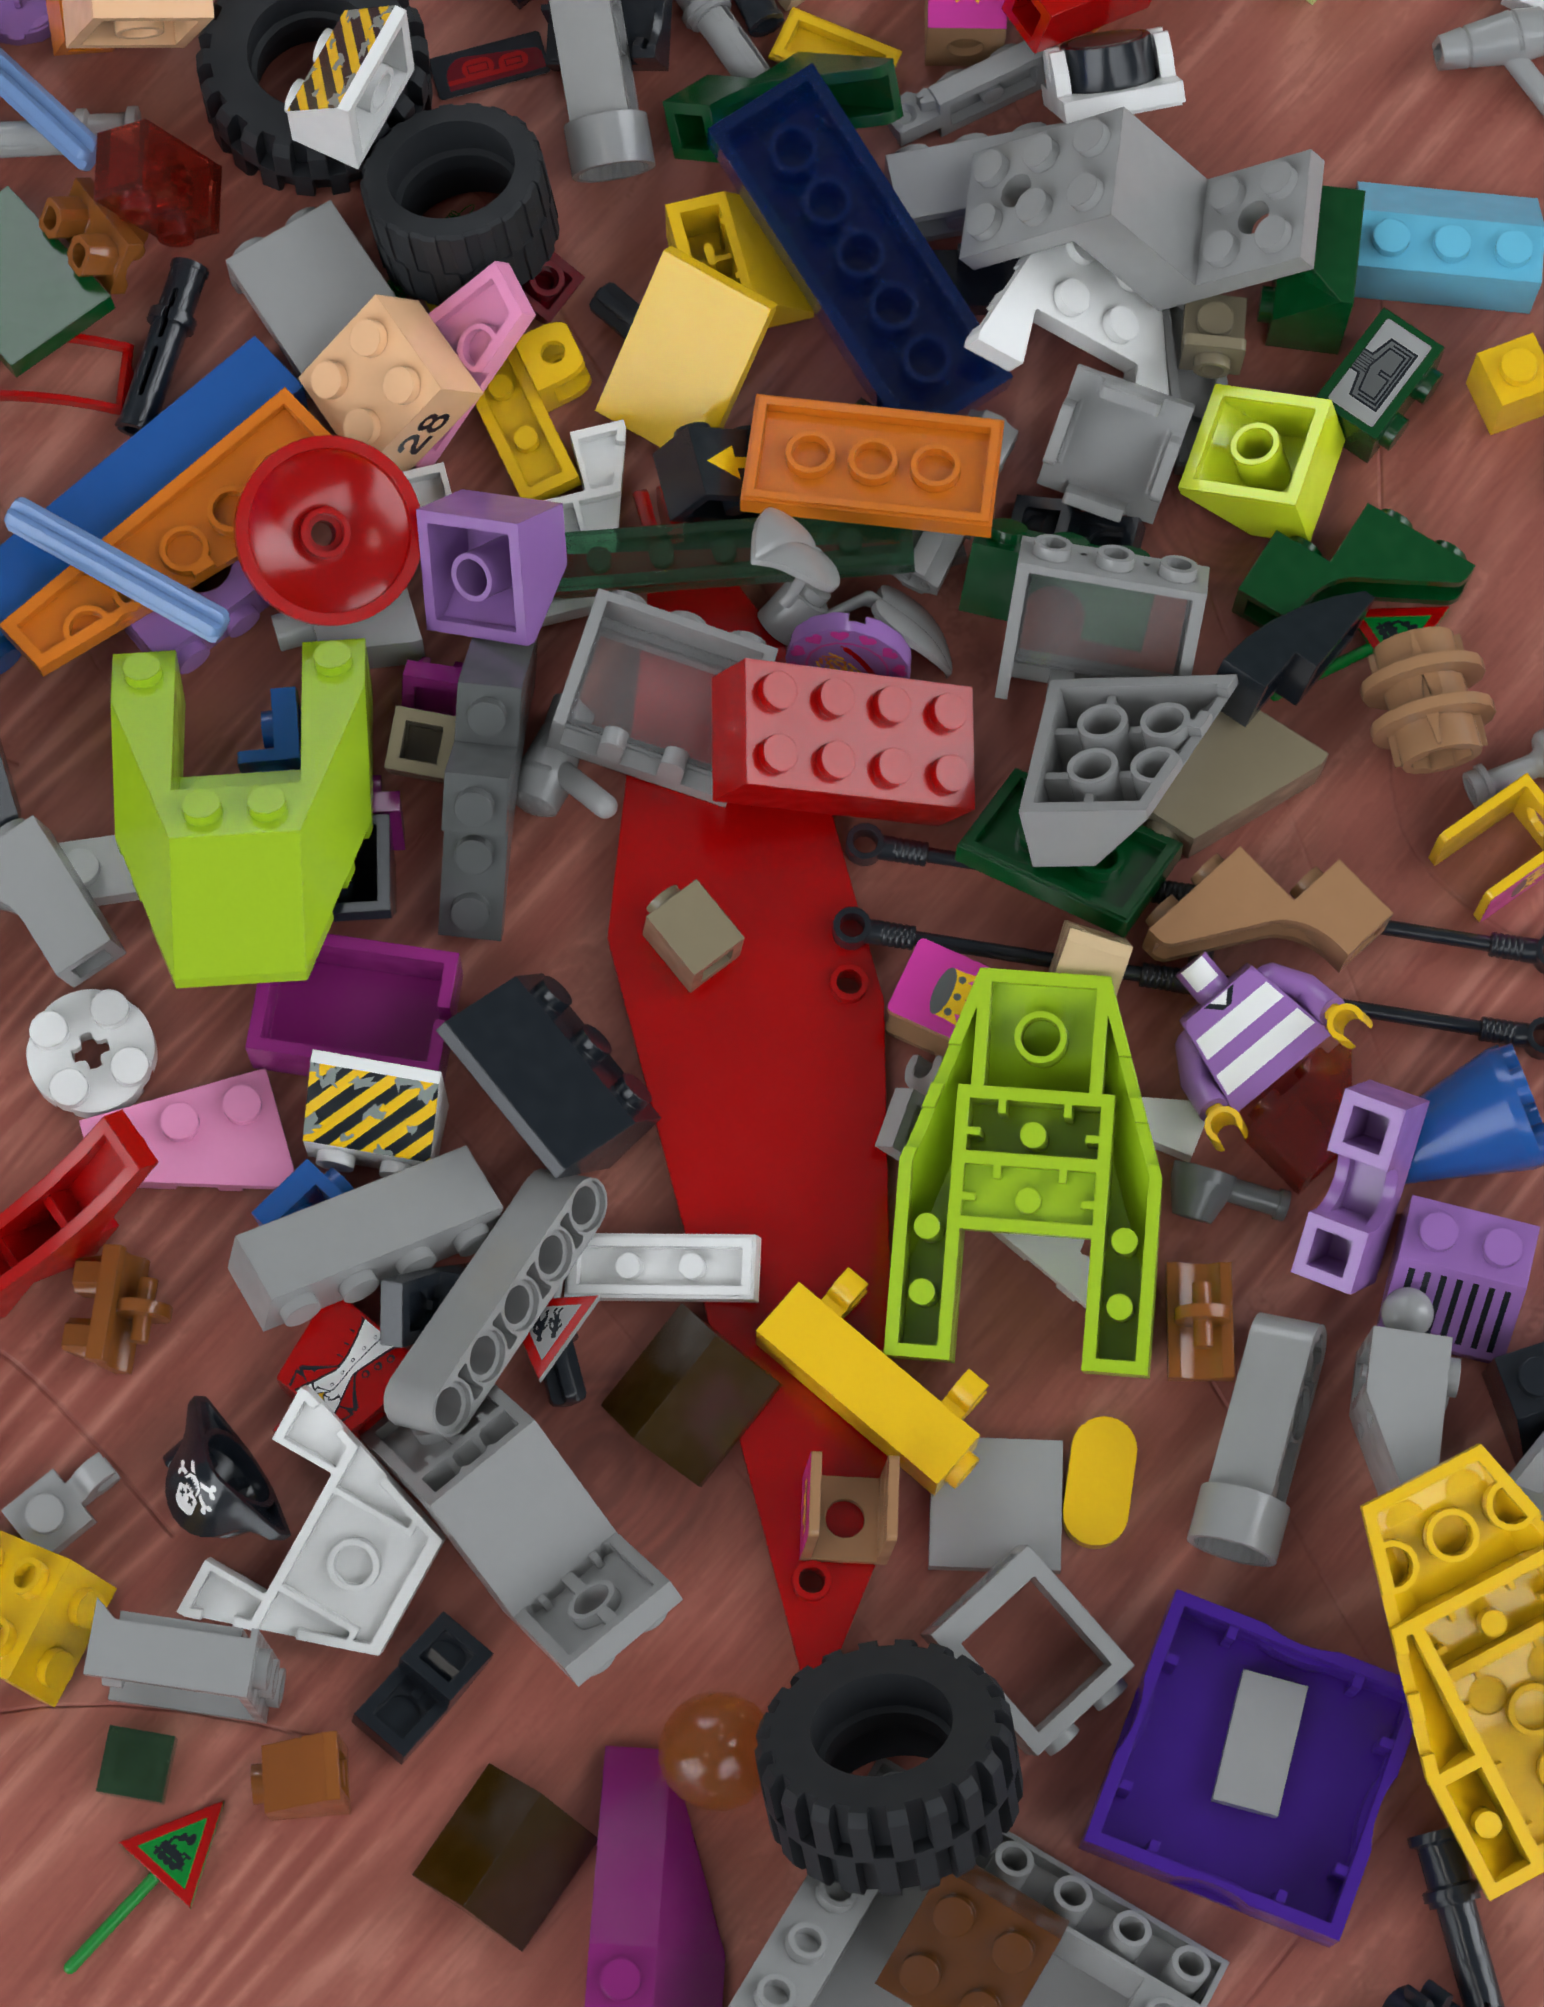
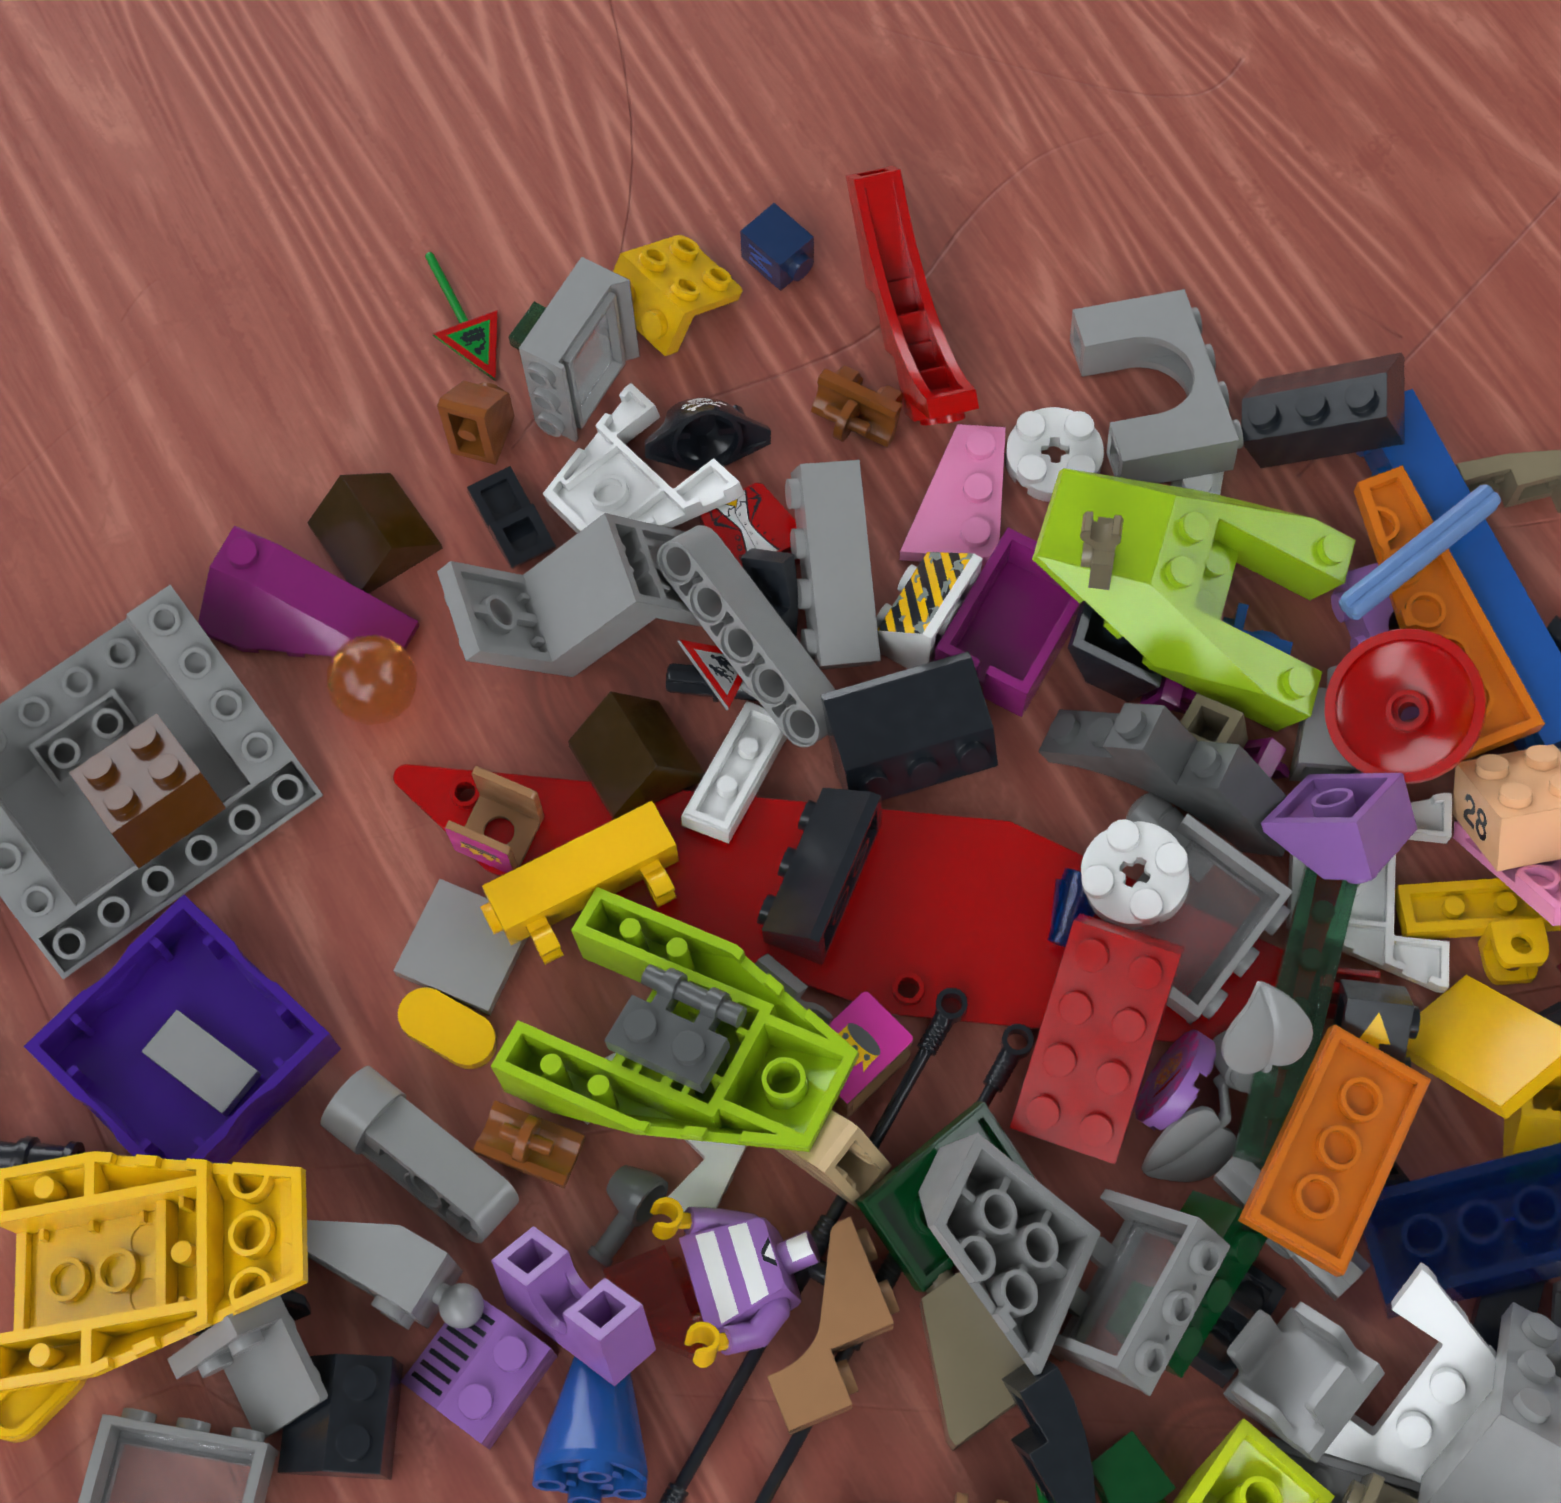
camera: 115 degrees right, 5 degrees down
light grey plate [1,1452,121,1554] -> none
blue bracket [251,1159,354,1226] -> none
dark tan brick [643,879,745,993] -> none
black tyre [755,1639,1023,1896] -> none
light grey window [920,1545,1135,1756] -> none
none -> dark grey plate [604,964,747,1094]
none -> black slope [757,788,882,965]
none -> clear blue cone [1047,868,1096,947]
none -> dark tan plate [1080,511,1124,590]
none -> white plate [1081,819,1190,930]

